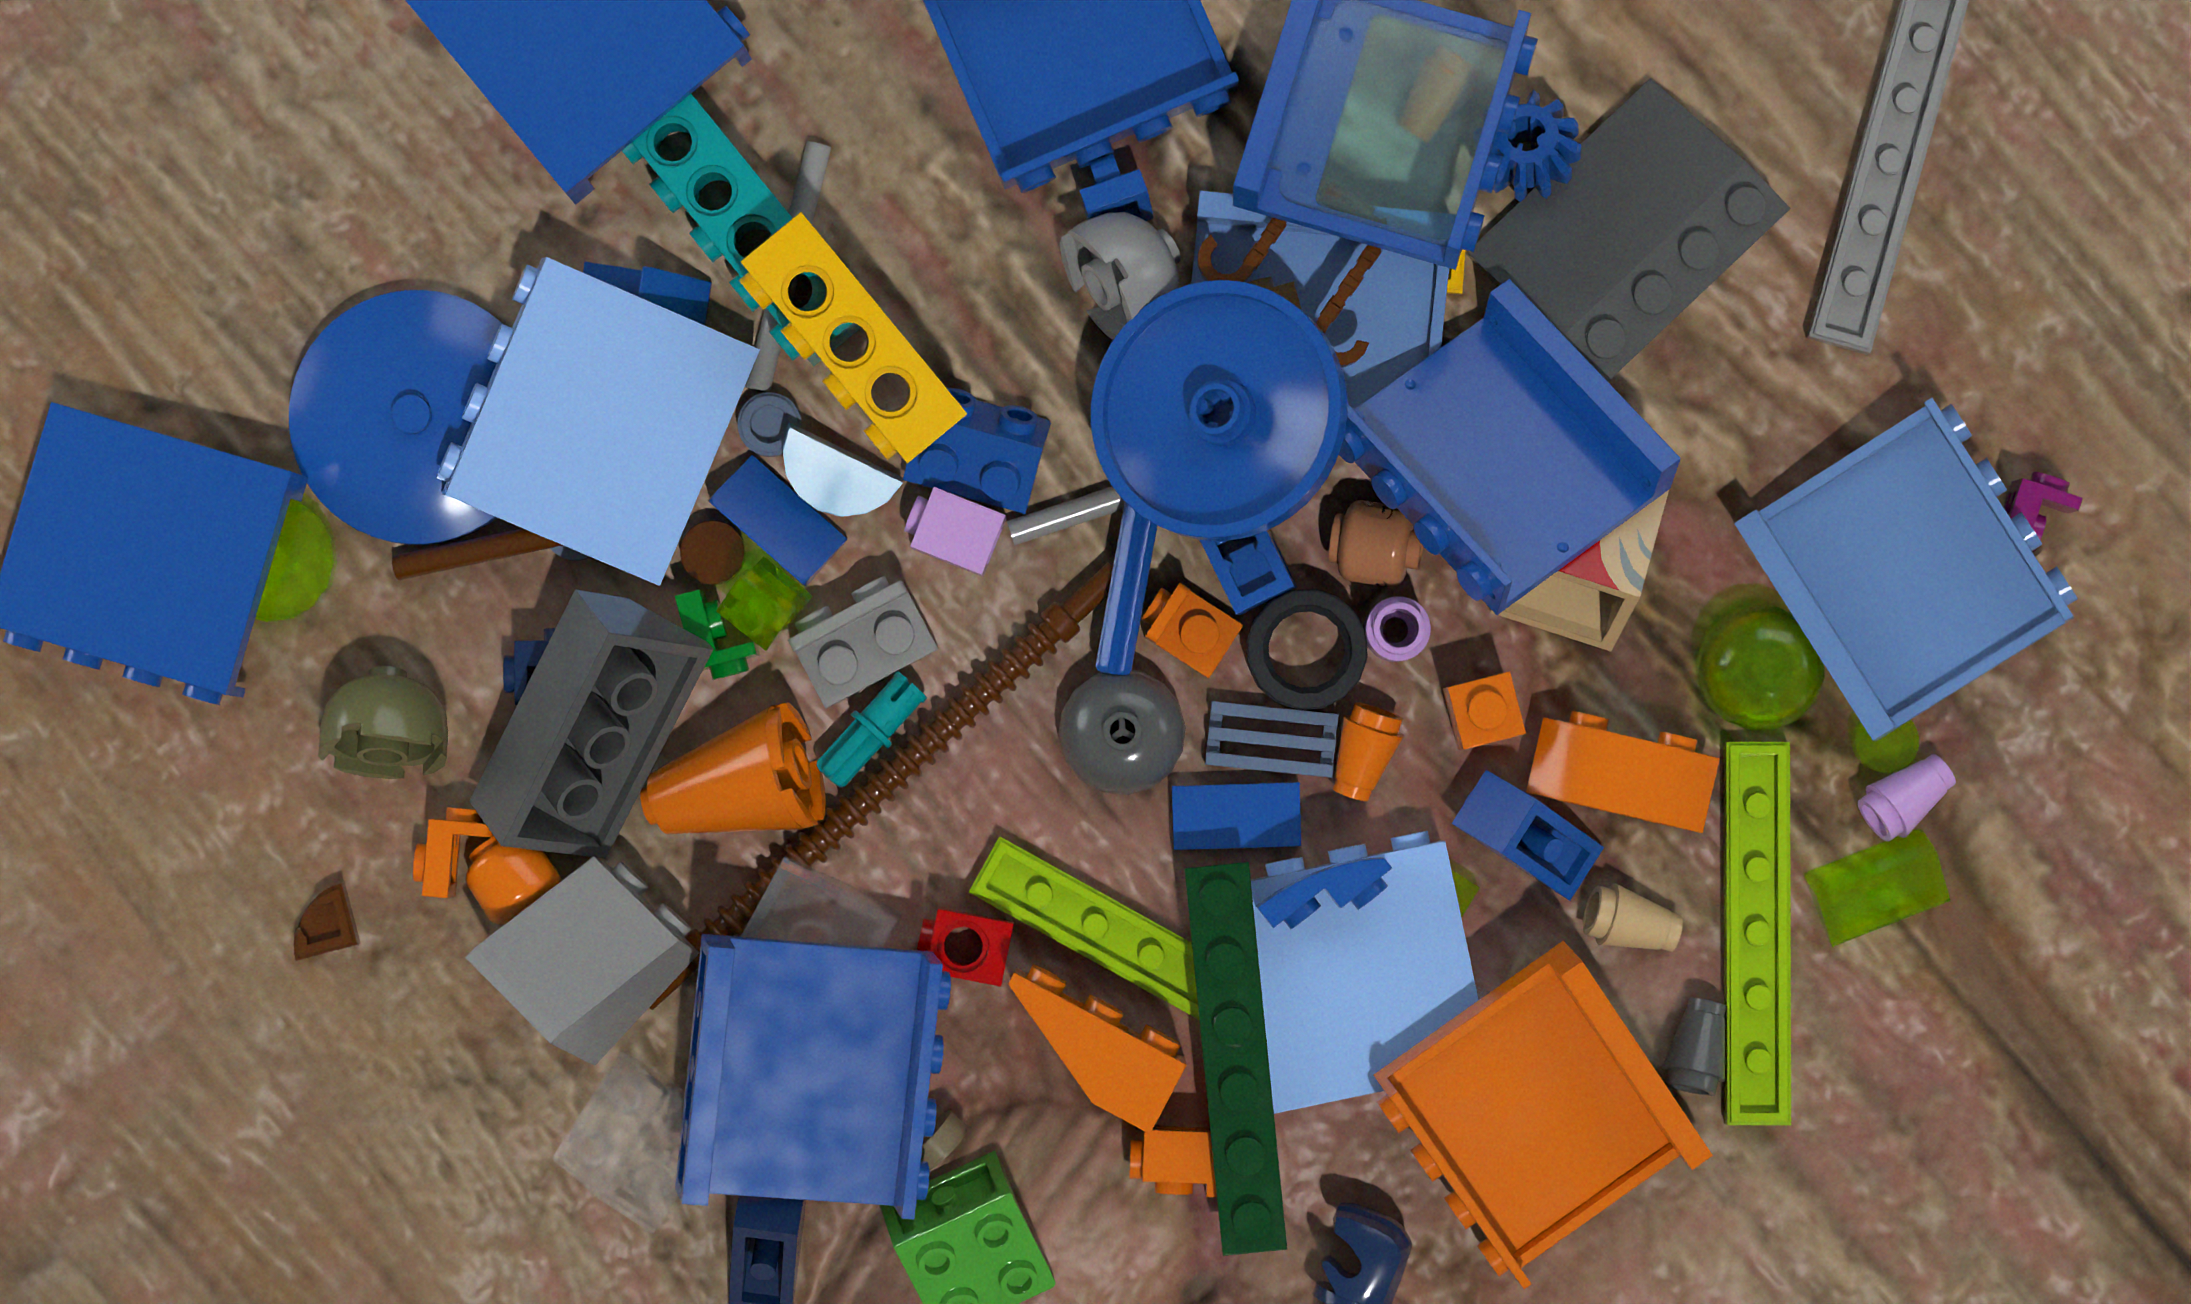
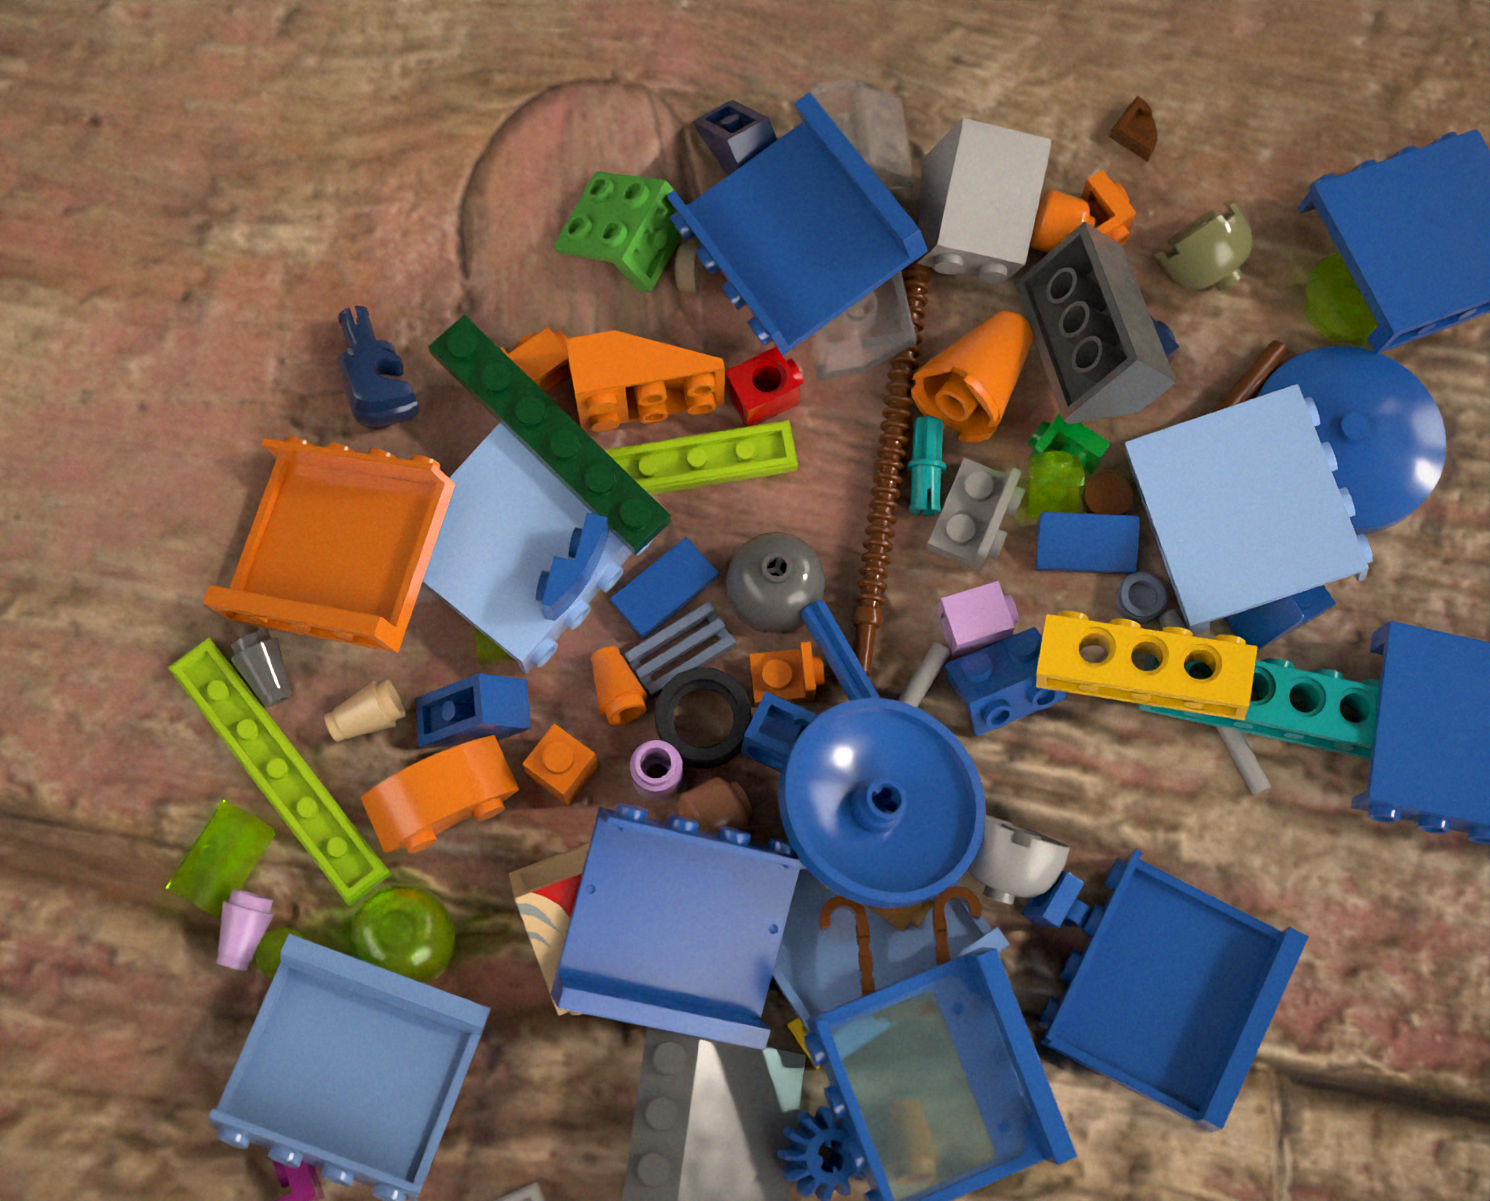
camera: 140 degrees right, 15 degrees down
tile [782,422,903,517] -> none

